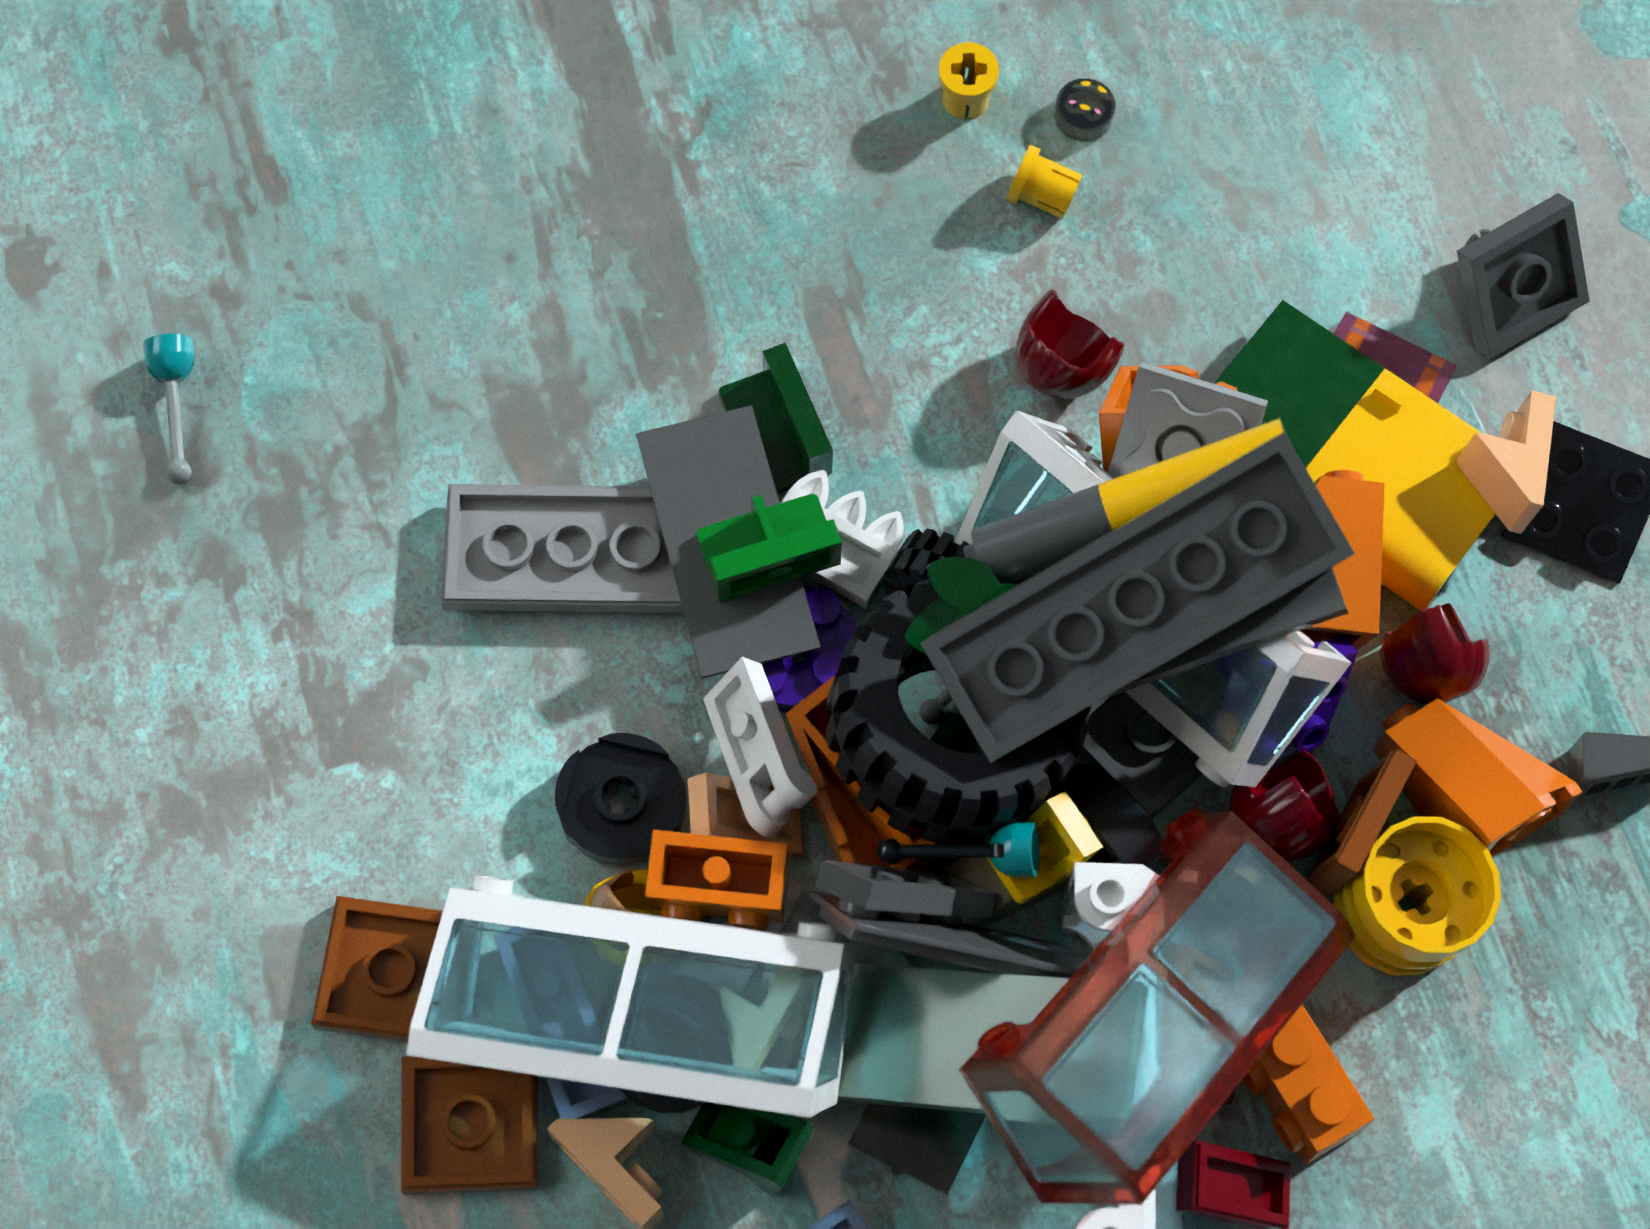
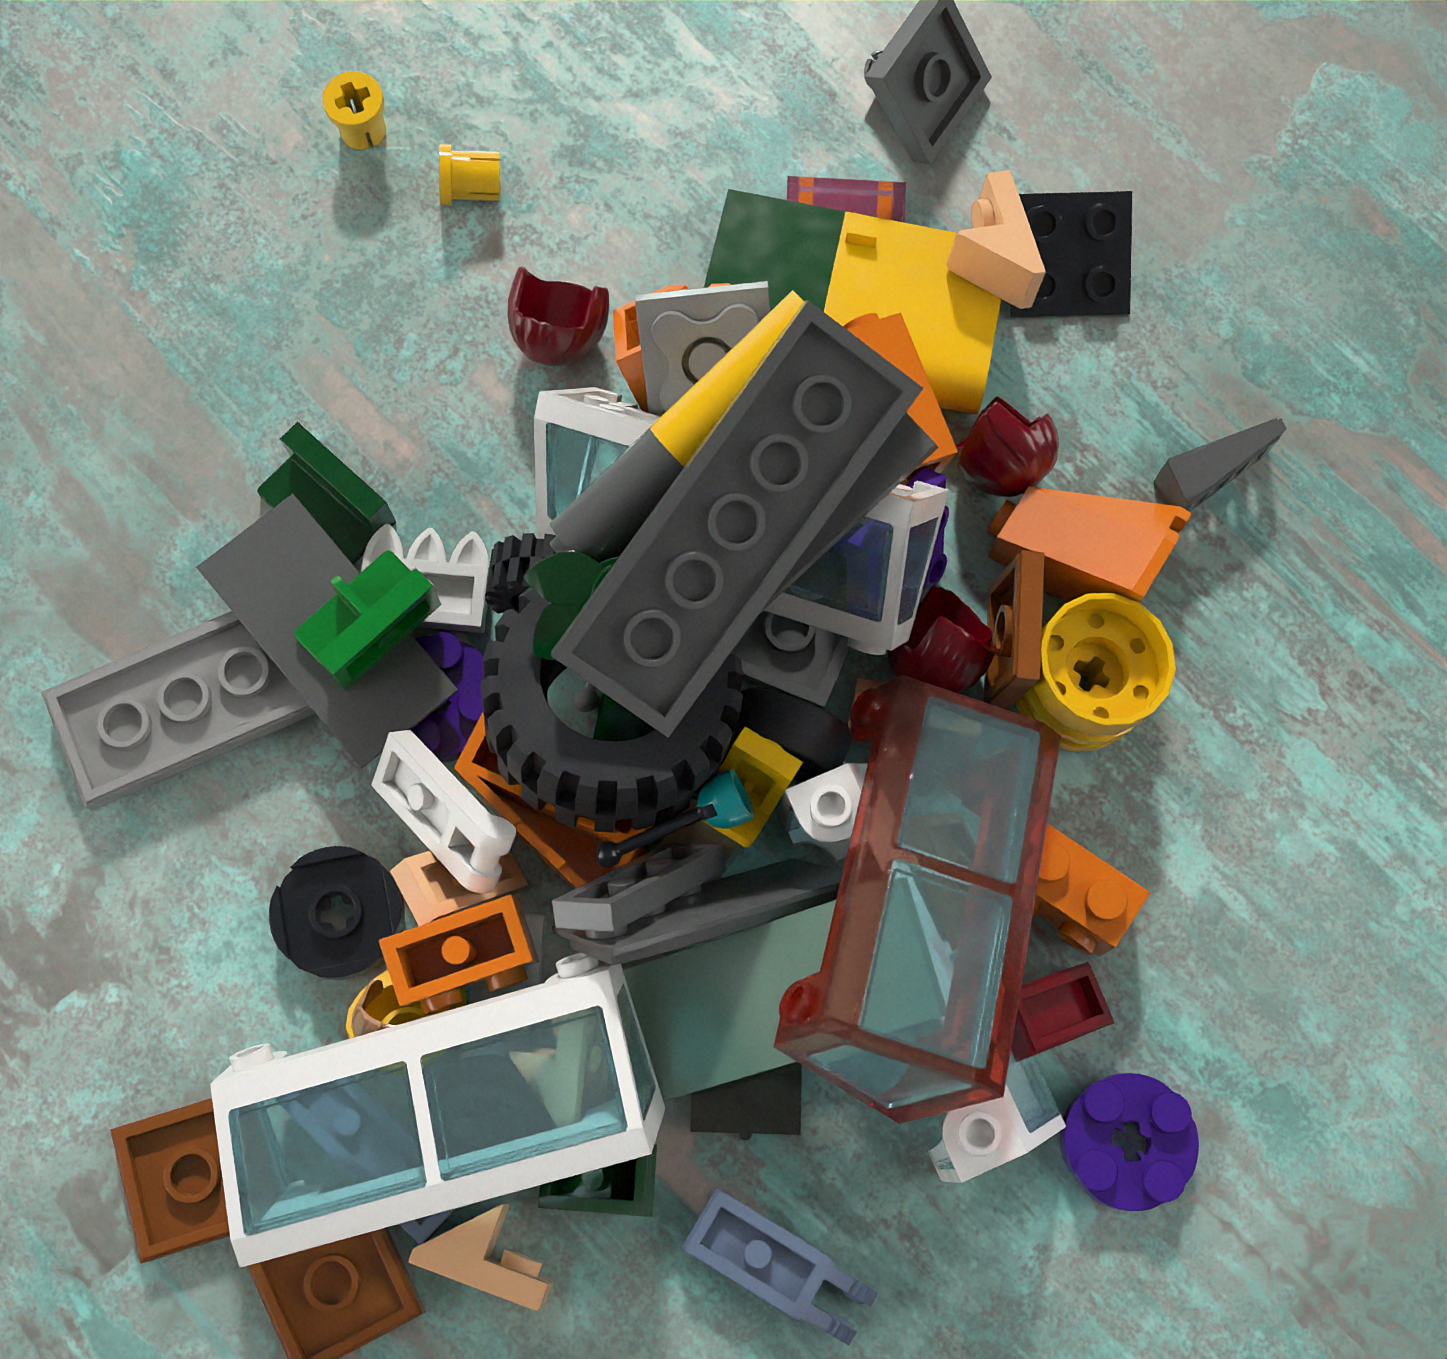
camera: 25 degrees left, 5 degrees up
clear smoke tile [1054,78,1116,142] -> none

